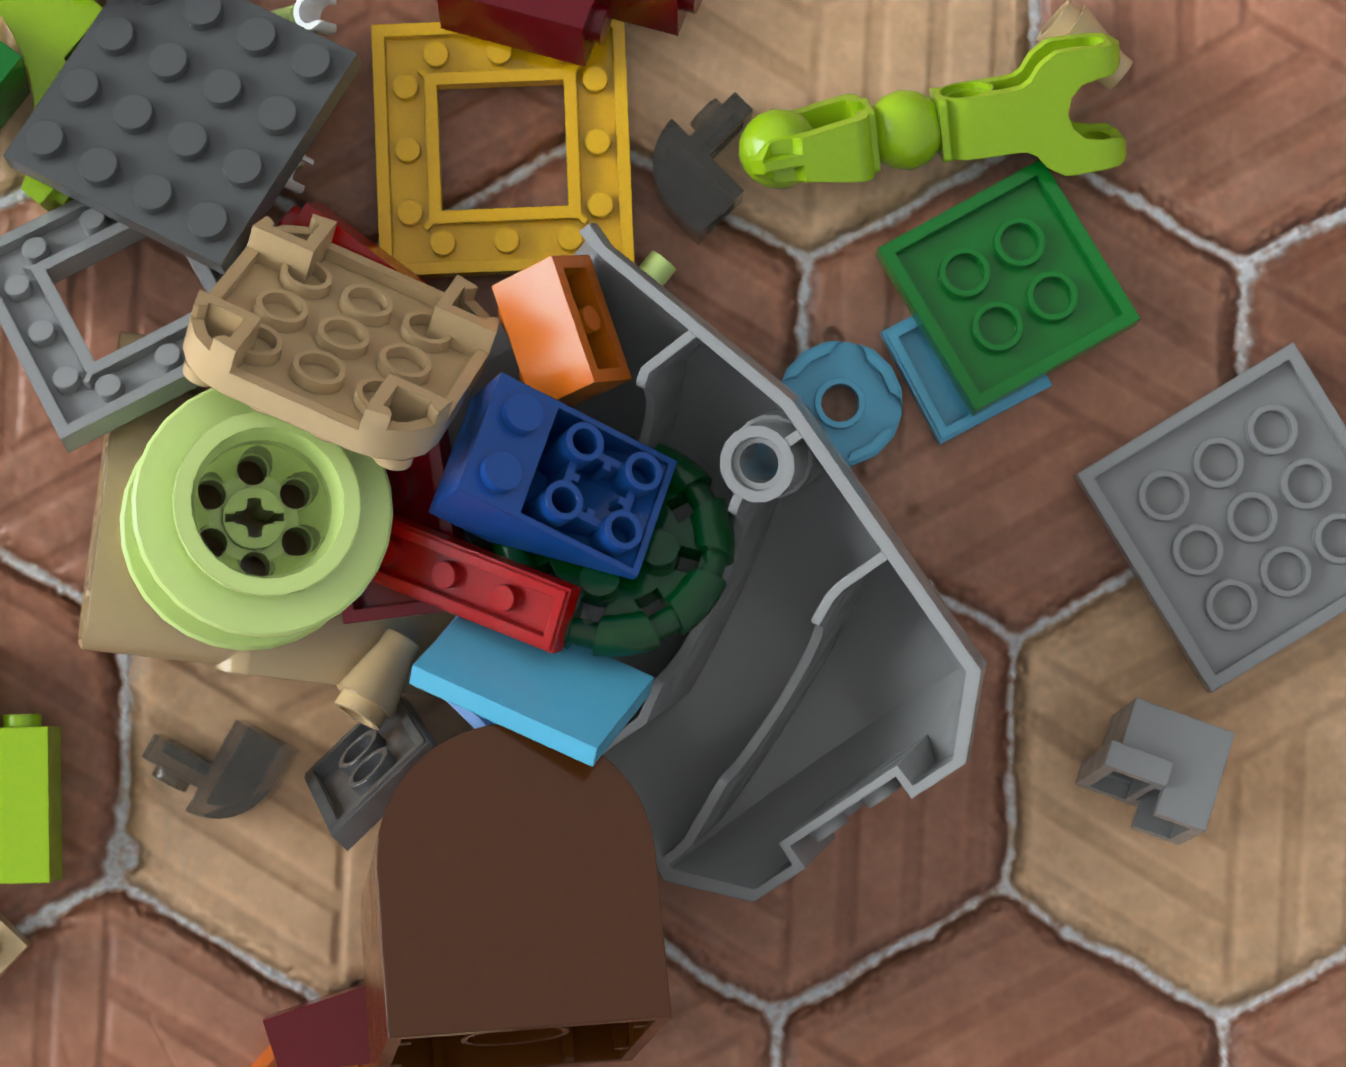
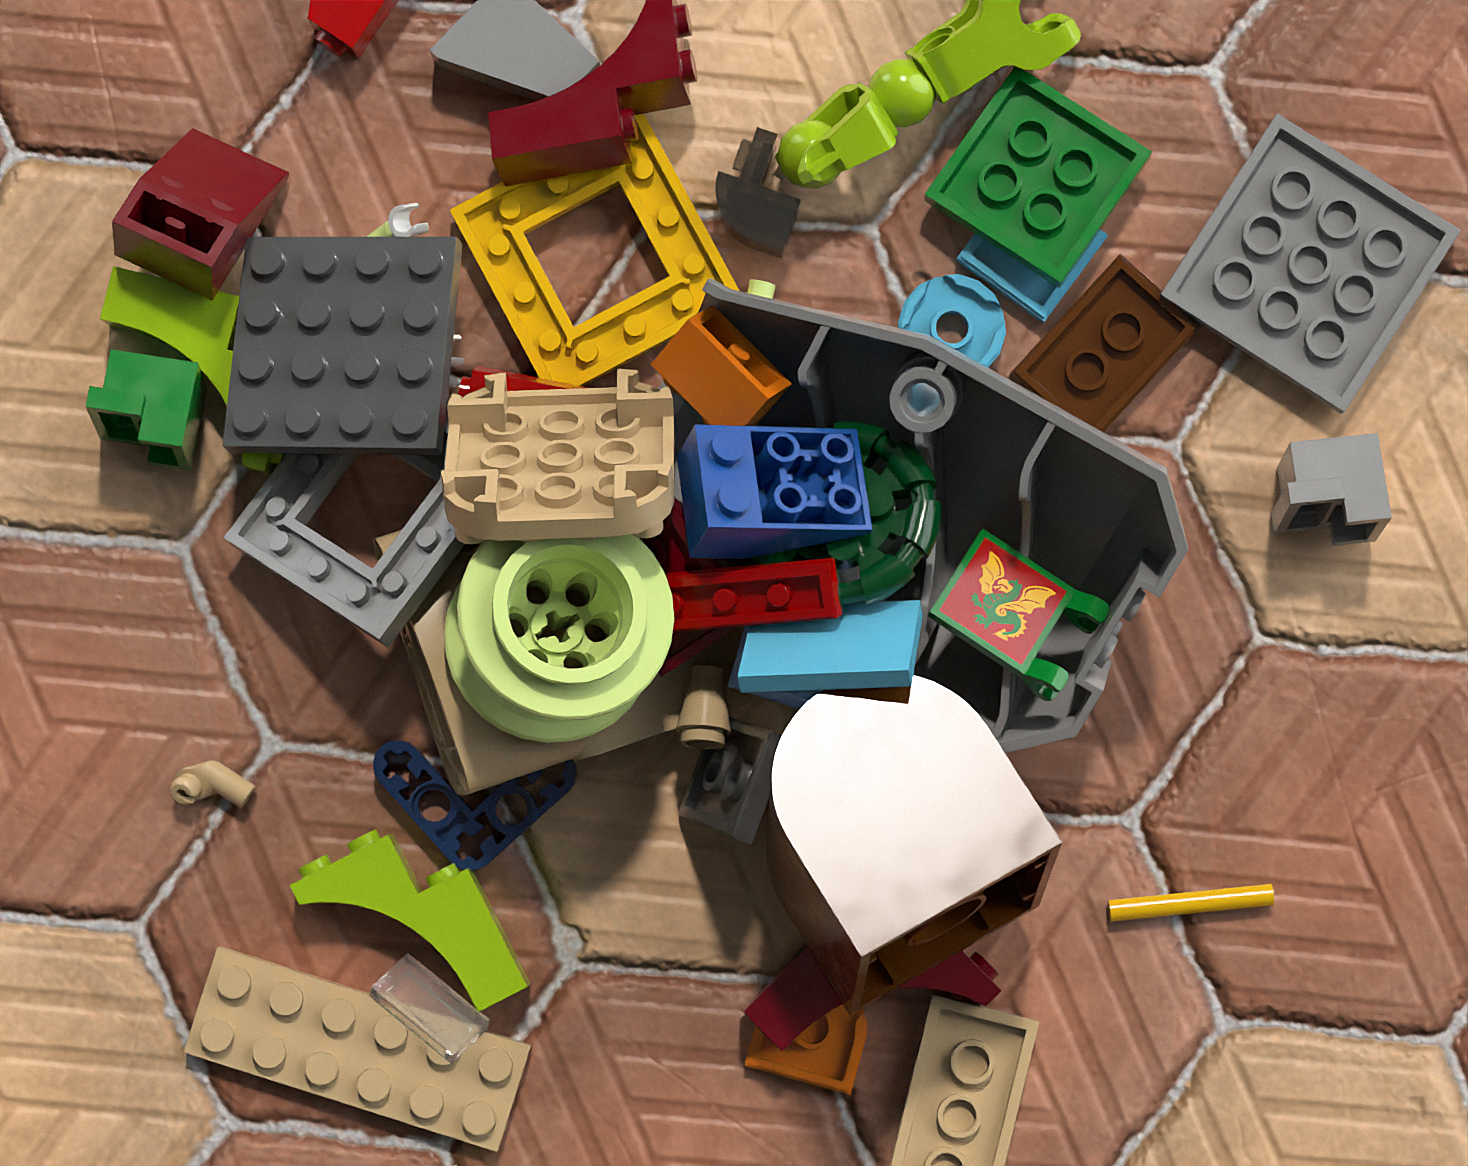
camera: 20 degrees left, 0 degrees up
clear smoke brick [141,719,300,819] -> none
none -> dark blue beam [373,740,578,871]
none -> flag [927,528,1110,701]
none -> reddish brown tile [1009,253,1200,432]

